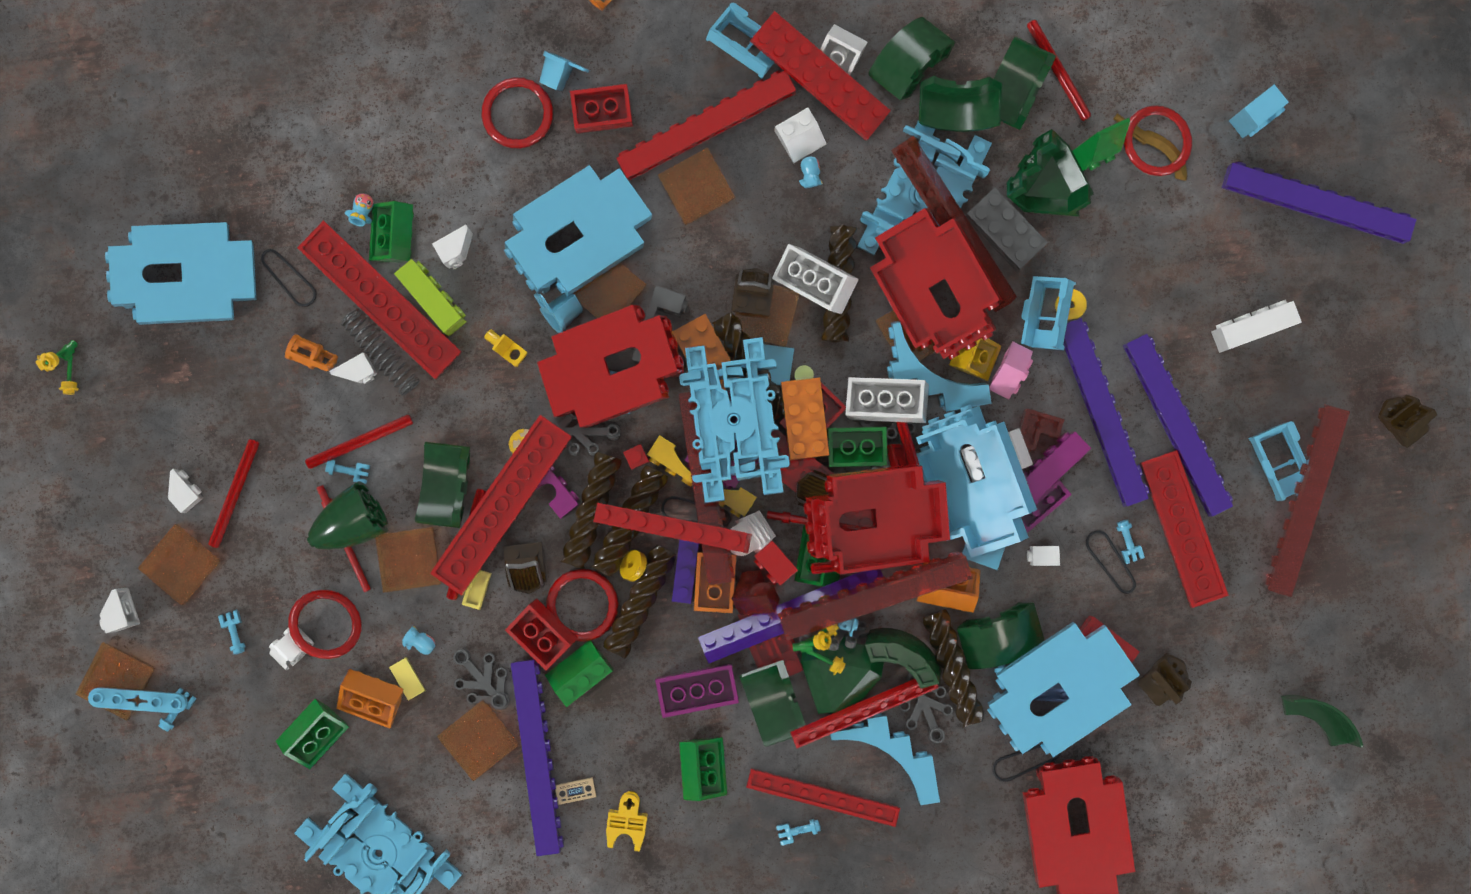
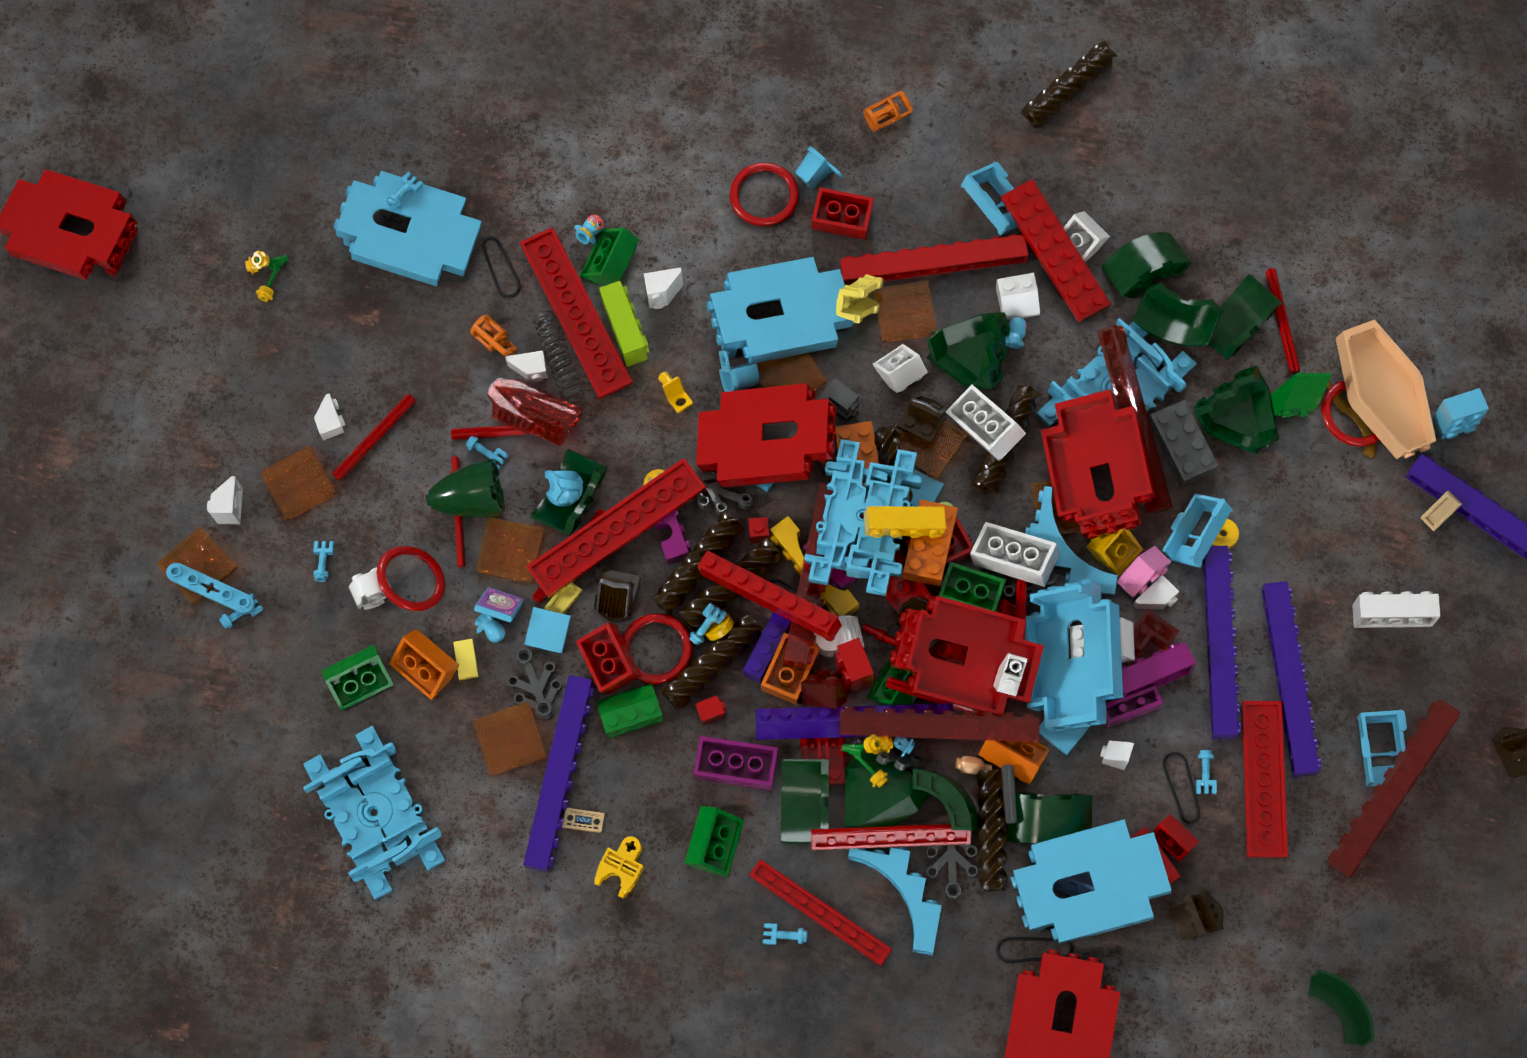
camera: 25 degrees right, 15 degrees down
none -> medium azure hinge [386,171,423,209]
none -> tile [474,587,524,622]
none -> clear red connector [487,377,583,446]
none -> medium azure tile [524,607,572,654]
none -> medium azure helmet [545,470,583,507]
none -> medium azure hinge [689,603,726,645]
none -> red brick [695,695,727,726]
none -> light yellow piece [836,274,883,323]
none -> yellow brick [864,506,946,538]
none -> white slope [873,344,928,393]
none -> dark green panel [926,312,1010,389]
none -> light nougat plant [955,755,992,775]
none -> white slope [993,653,1028,696]
none -> dark grey axle [1002,764,1017,824]
none -> white slope [1133,575,1179,609]
none -> red brick [1151,814,1199,862]
none -> light nougat container [1336,319,1436,459]
none -> tan tile [1420,490,1462,531]

